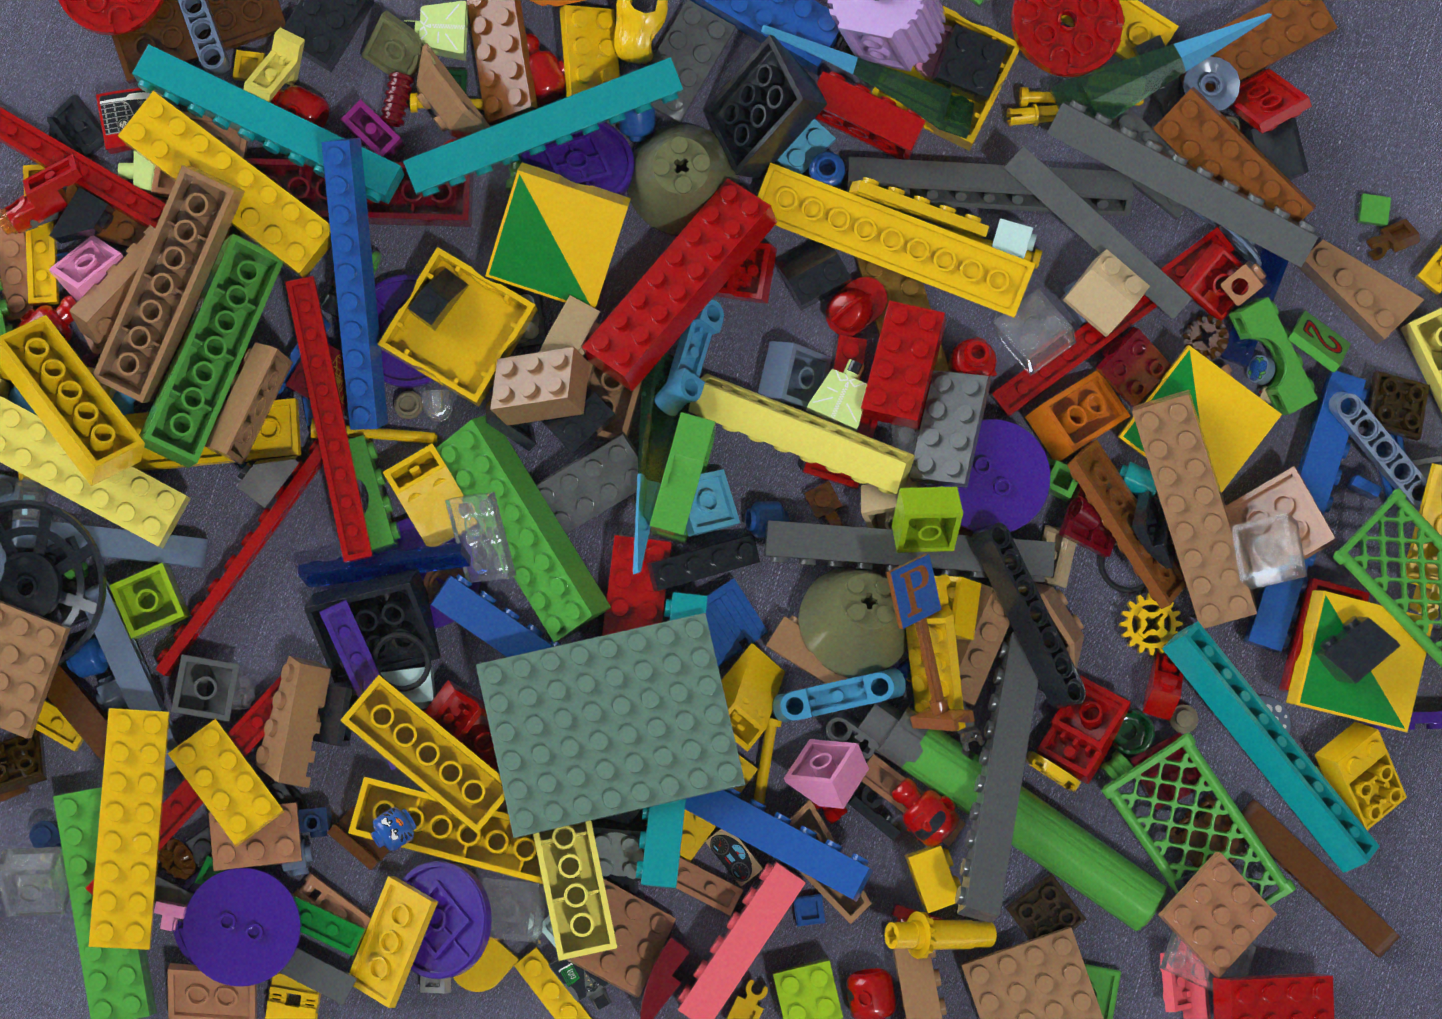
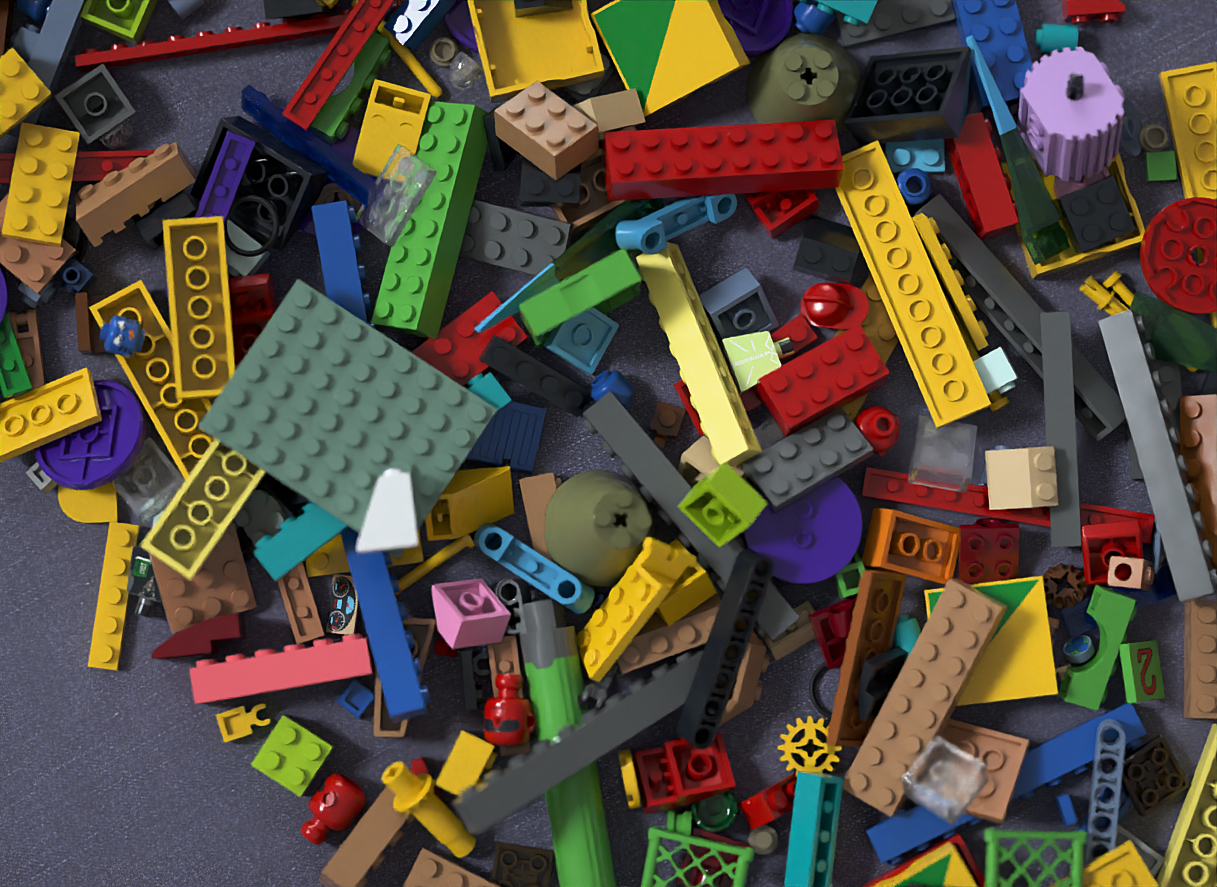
camera: 40 degrees right, 0 degrees up
dark orange piece [886,554,975,731] -> none
none -> white slope [356,469,418,554]

